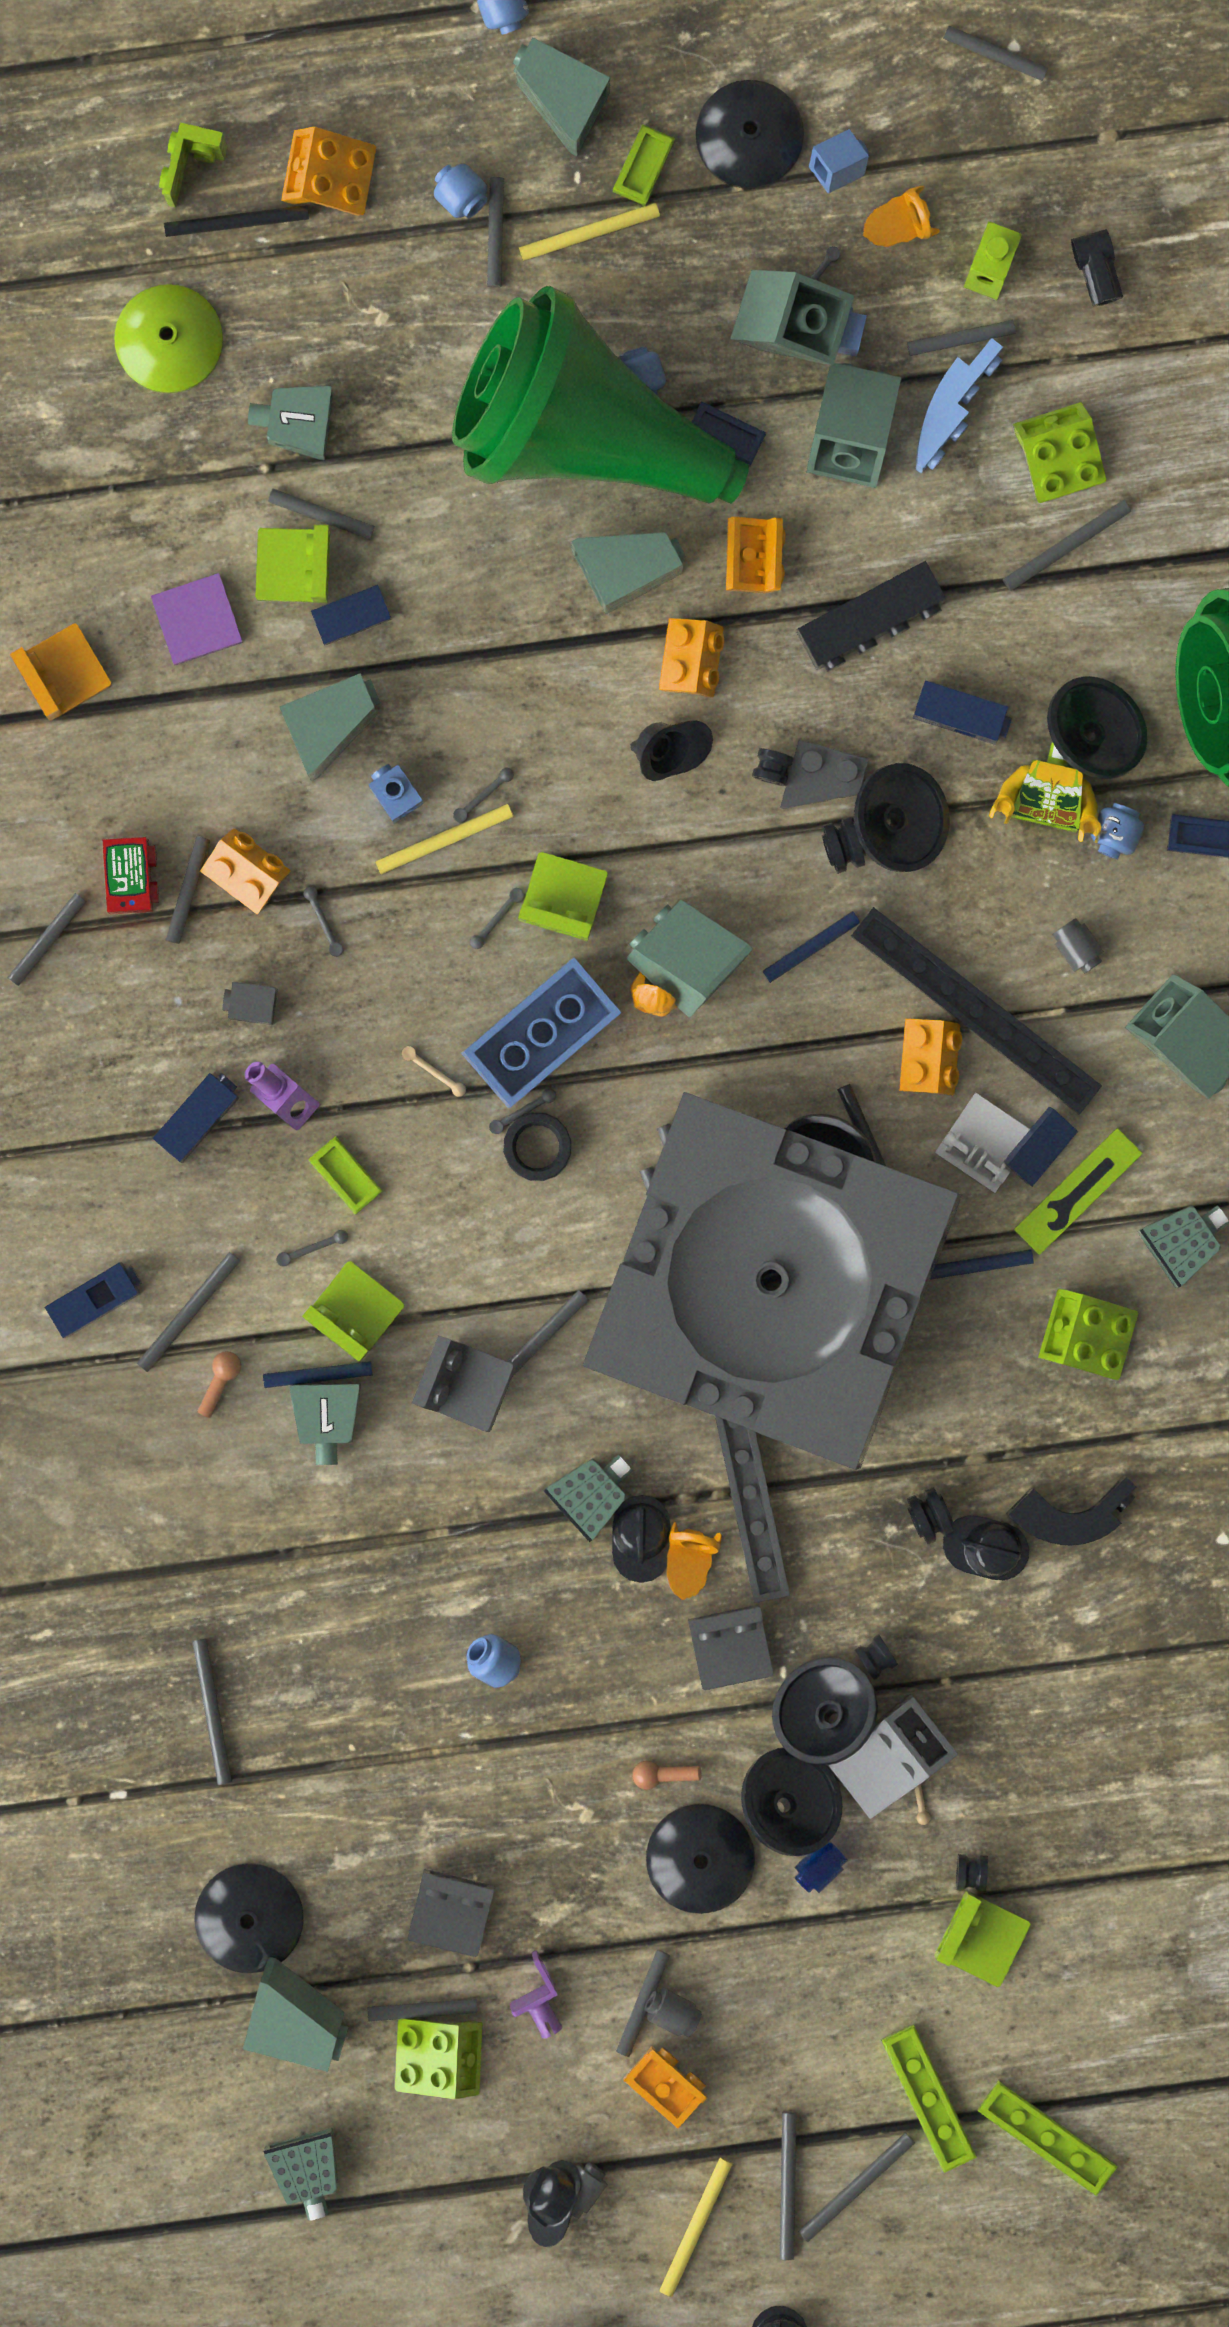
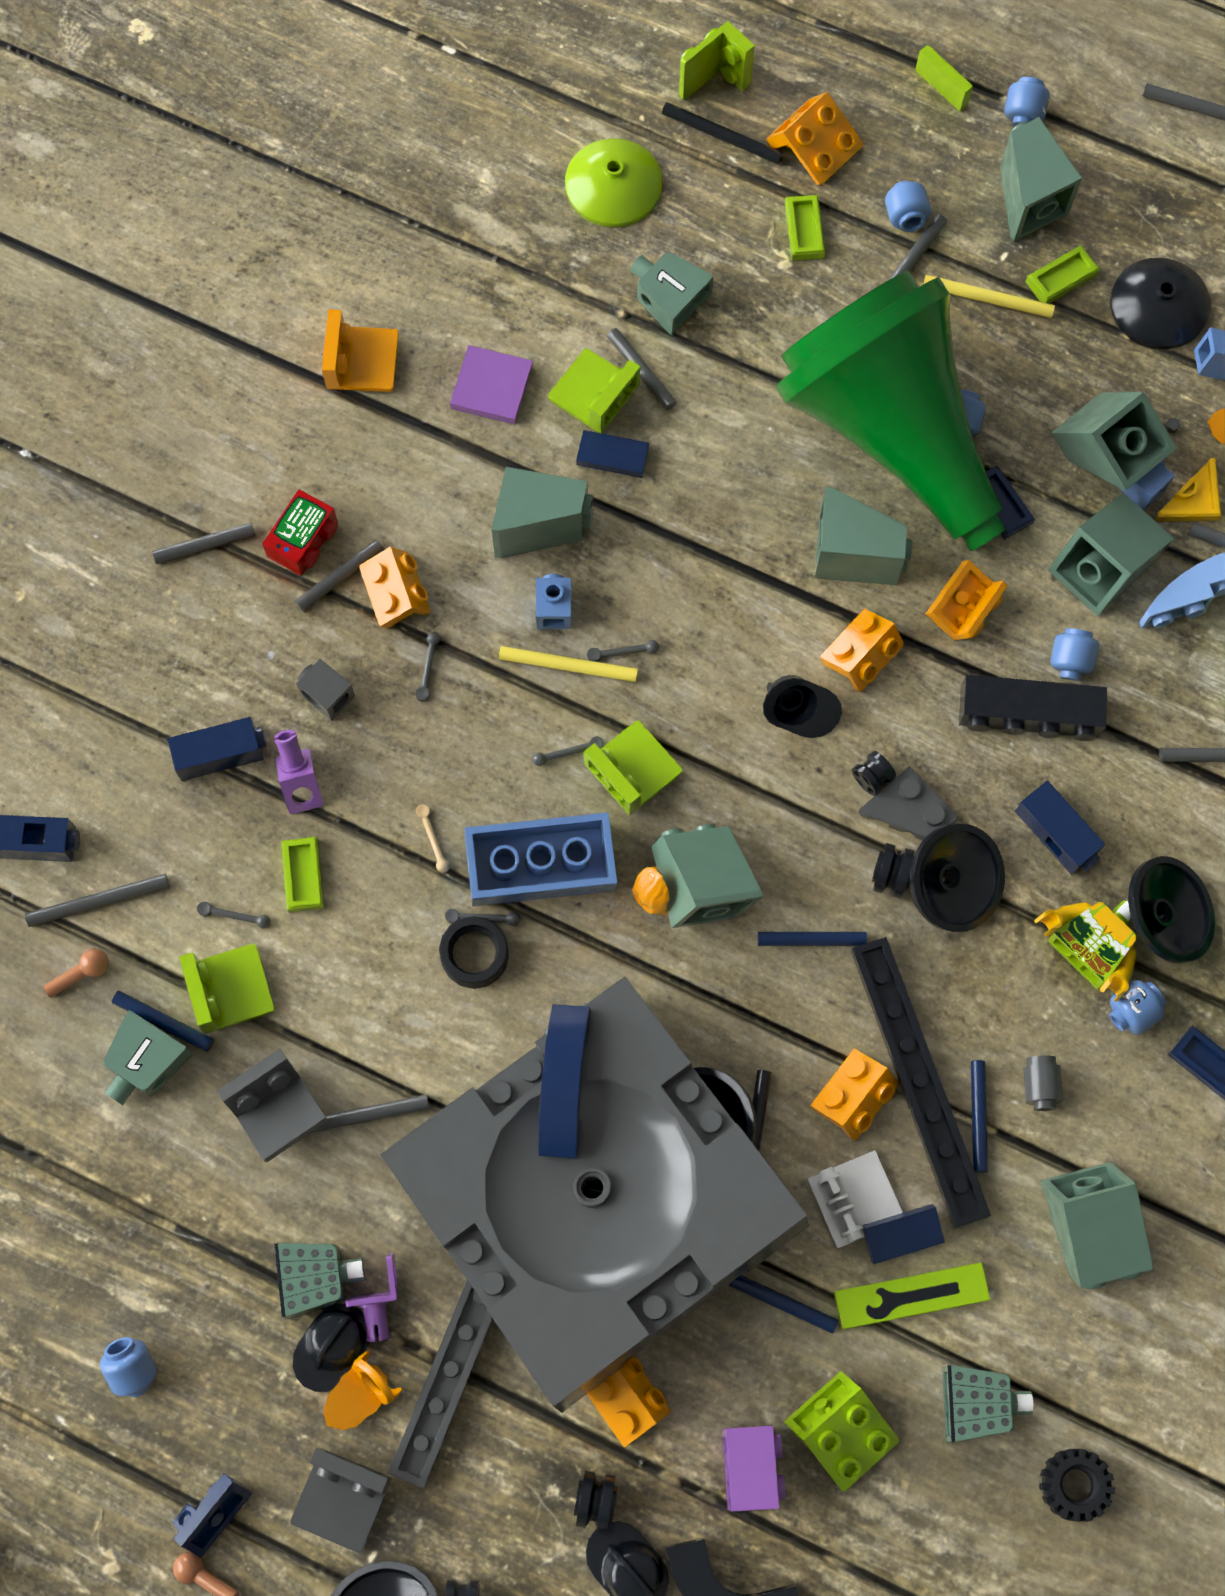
camera: 35 degrees right, 15 degrees down
none -> dark blue hinge [172,1473,253,1558]
none -> medium lavender bracket [345,1253,400,1342]
none -> dark blue slope [538,1004,590,1159]
none -> light orange bracket [587,1356,671,1448]
none -> medium lavender brick [722,1426,785,1512]
none -> lime tile [785,195,825,261]
none -> lime tile [915,45,973,112]
none -> dark blue bar [971,1060,988,1173]
none -> medium blue head [1050,628,1099,681]
none -> yellow tile [1155,458,1221,522]

